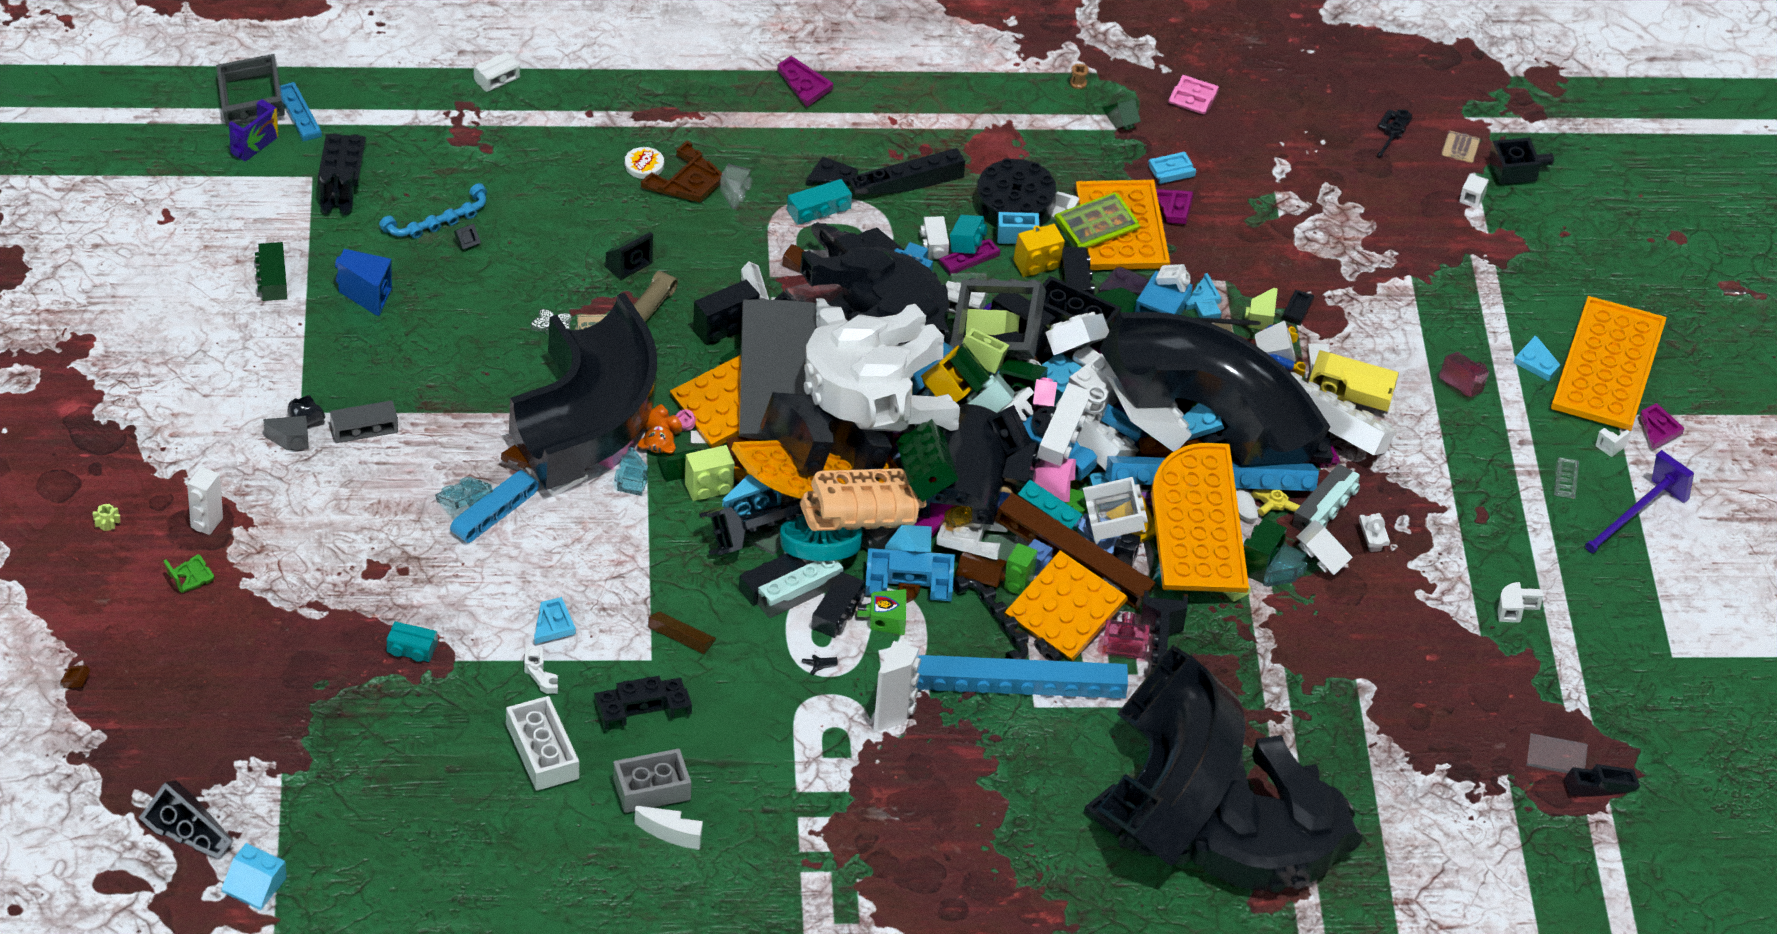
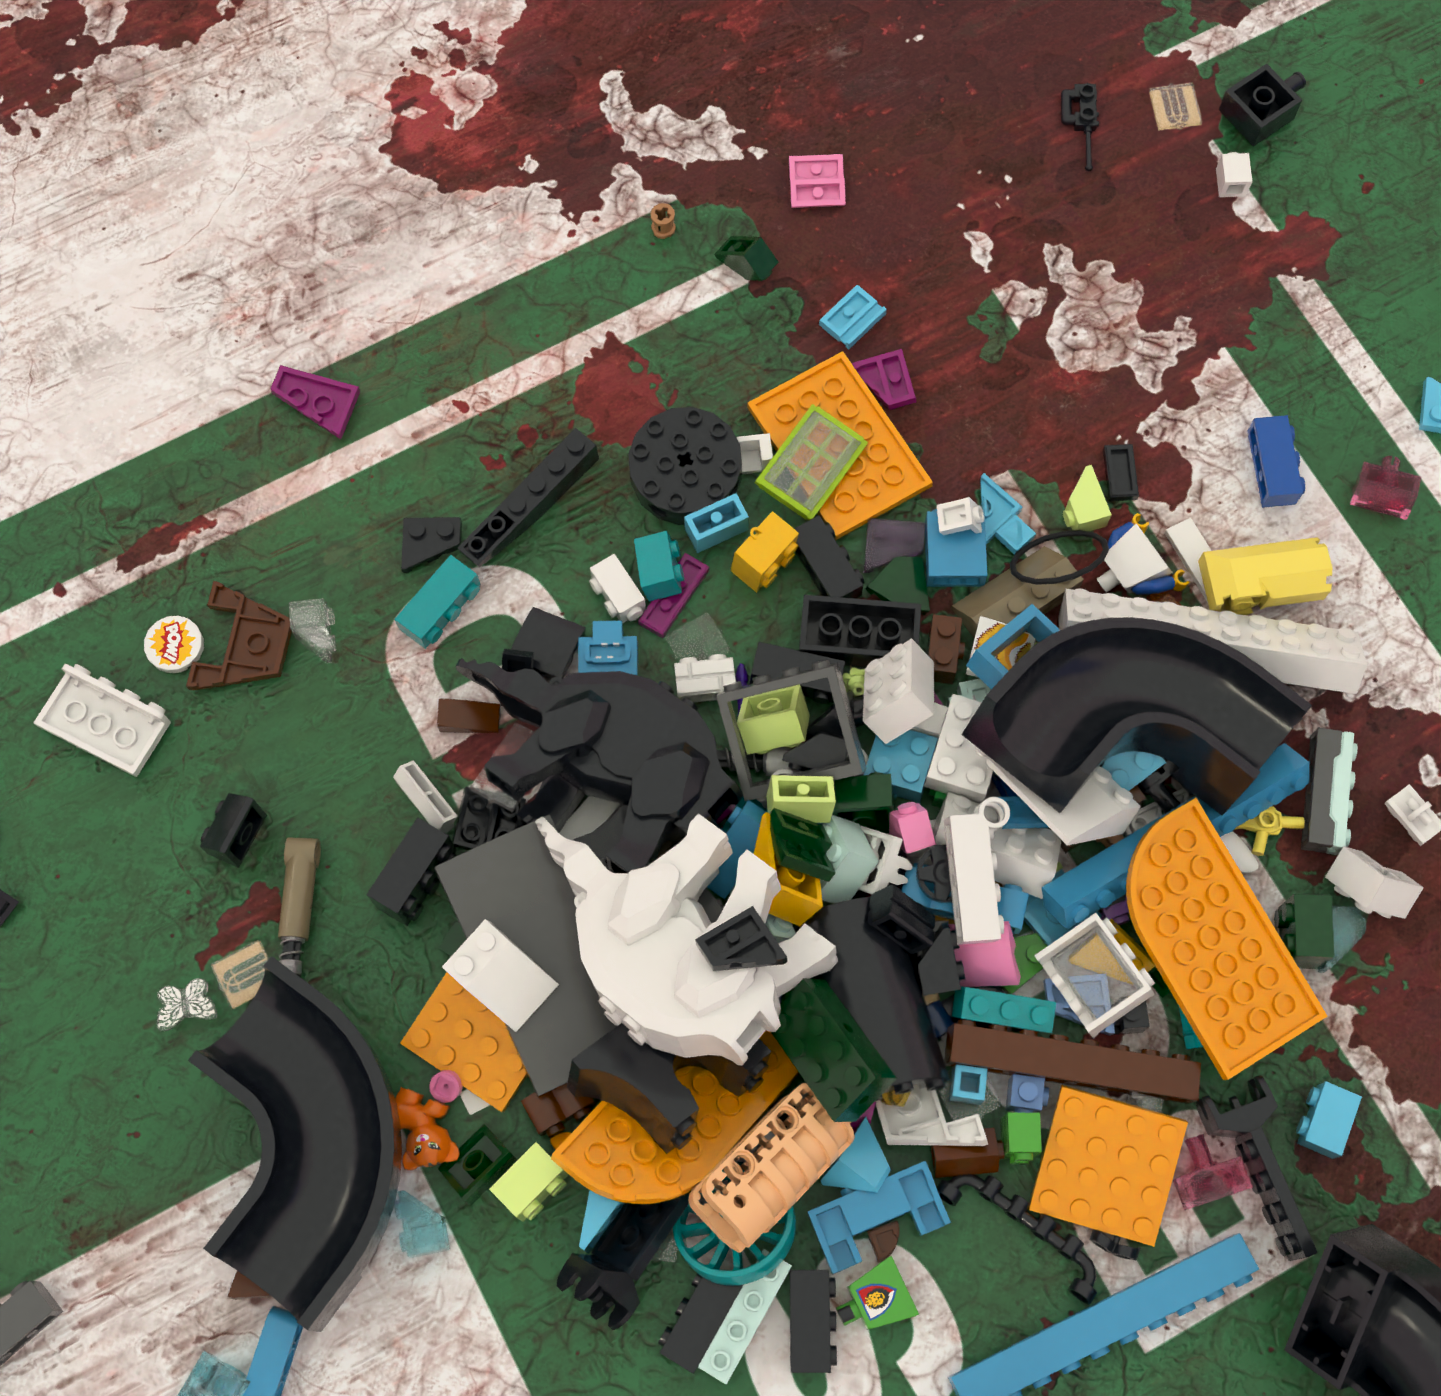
camera: 20 degrees left, 25 degrees up
none -> white bracket [34,664,171,777]
none -> white slope [442,919,559,1032]
none -> black wing [695,906,788,971]
none -> medium azure brick [949,1064,988,1105]
none -> blue brick [1247,415,1305,508]
none -> medium azure brick [1296,1081,1362,1159]

